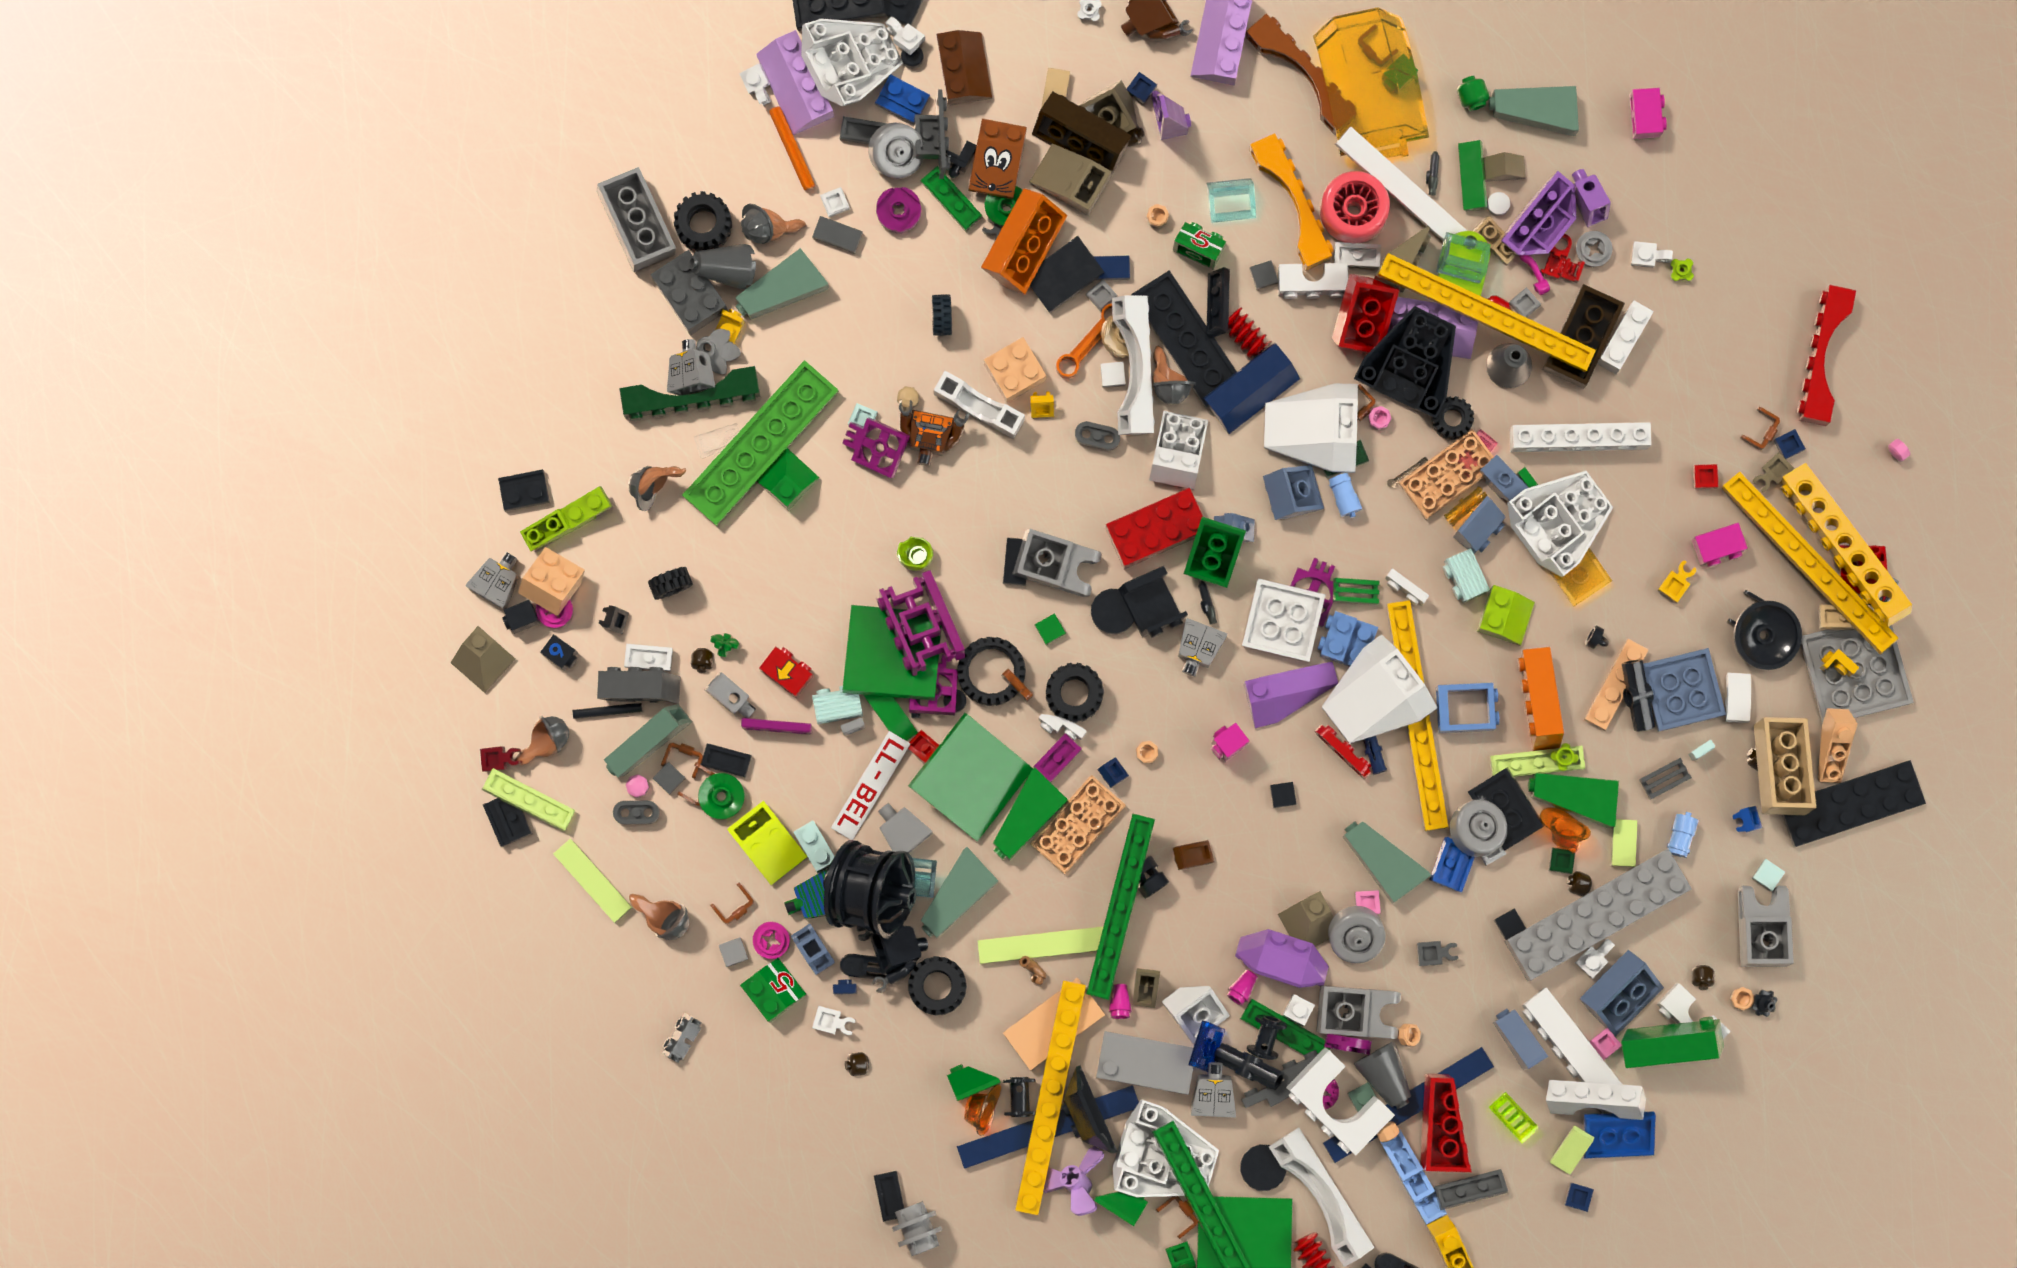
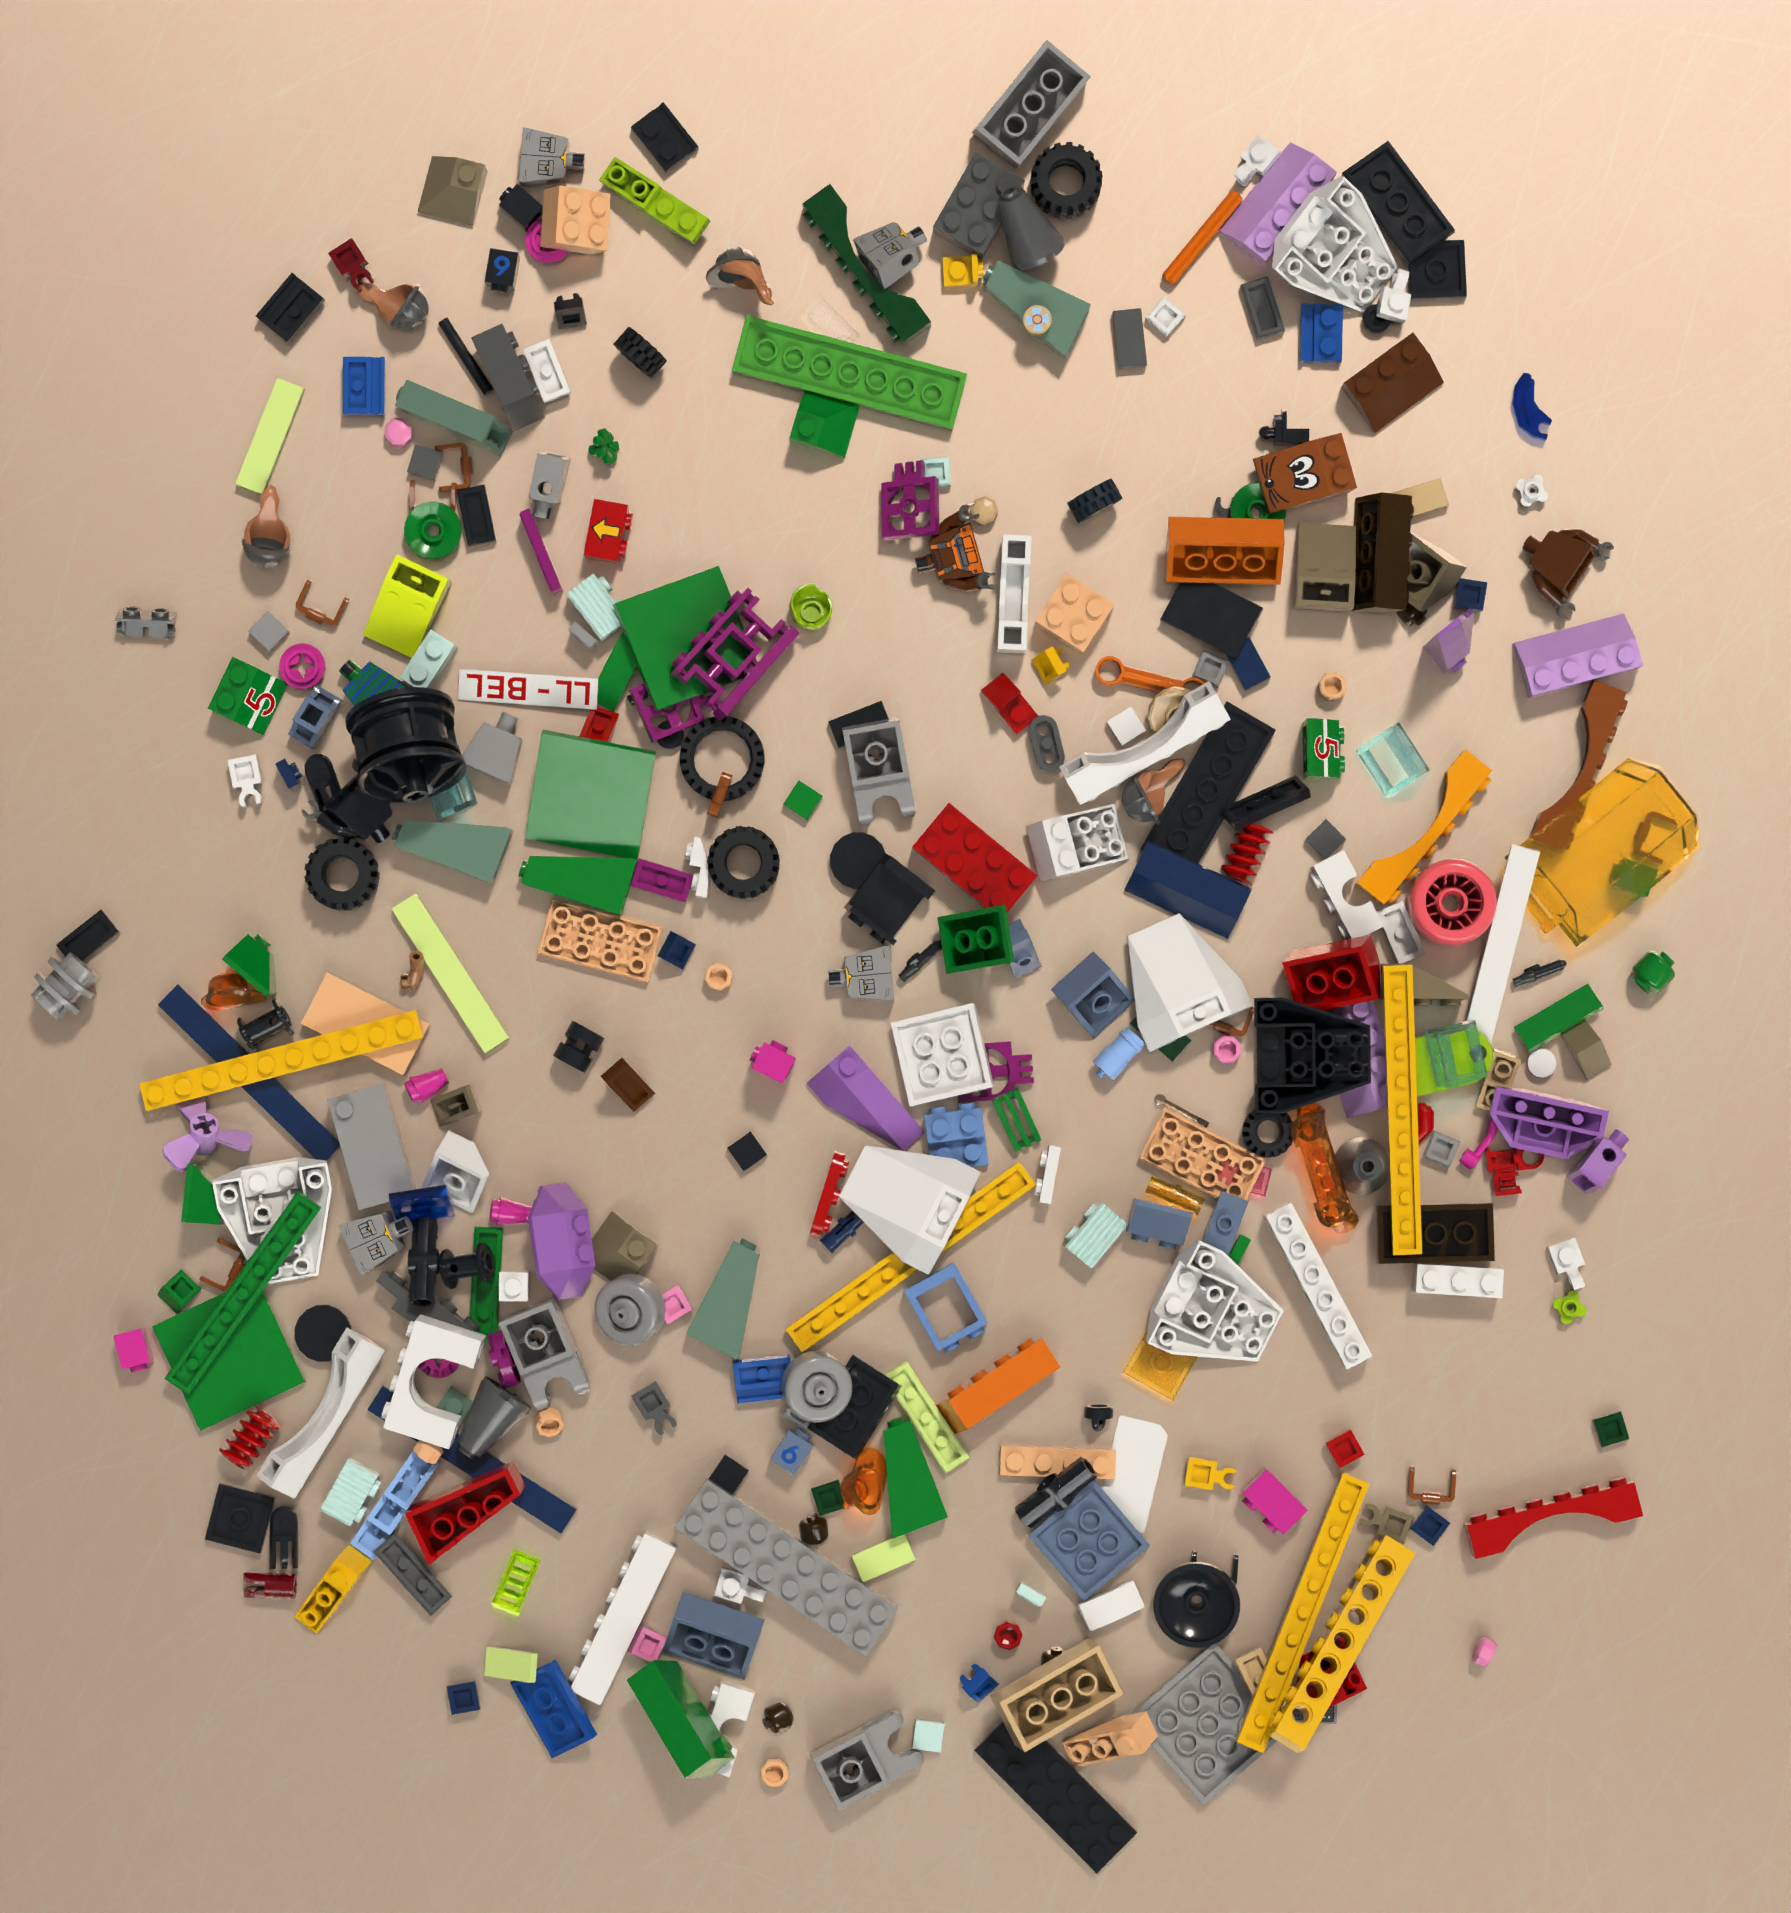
camera: 60 degrees right, 5 degrees up
yellowish green tile [482,768,575,832] -> none
dark grey plate [613,800,660,825] -> none
dark brown piece [691,648,714,673] -> none
light grey plate [696,329,741,374] -> none
dark grey piece [741,203,806,244] -> none
dark brown piece [845,1052,869,1076] -> none
light grey wheel [868,122,923,179] -> none
magenta plate [876,187,921,234] -> none
dark grey bracket [914,89,950,179] -> none
green tile [920,166,983,232] -> none
black wedge [1061,1065,1118,1154] -> none
green tile [1086,813,1155,1000] -> none
lime slope [1477,585,1535,646] -> none
sand green slope [1488,86,1579,136] -> none
sand blue slope [1493,1009,1548,1070] -> none
white arch [1546,1080,1646,1120] -> none
lime plate [1550,743,1578,771] -> none
light grey gear [1576,231,1613,267] -> none
dark pink brick [1629,88,1667,139] -> none
dark grey tile [1639,758,1692,800] -> none
light blue piece [1667,812,1699,858] -> none
black plant [1752,990,1777,1017] -> none
yellow bracket [1820,649,1859,677] -> none
none -> light aqua brick [320,1458,381,1526]
none -> blue plate [343,357,385,415]
none -> sand blue brick [770,1428,813,1475]
none -> red slope [980,673,1038,735]
none -> red tile [994,1621,1022,1651]
none -> tan tile [1023,305,1052,335]
none -> white sticker [1102,1415,1168,1533]
none -> clear orange plate [1291,1103,1359,1234]
none -> dark green tile [1592,1411,1629,1447]

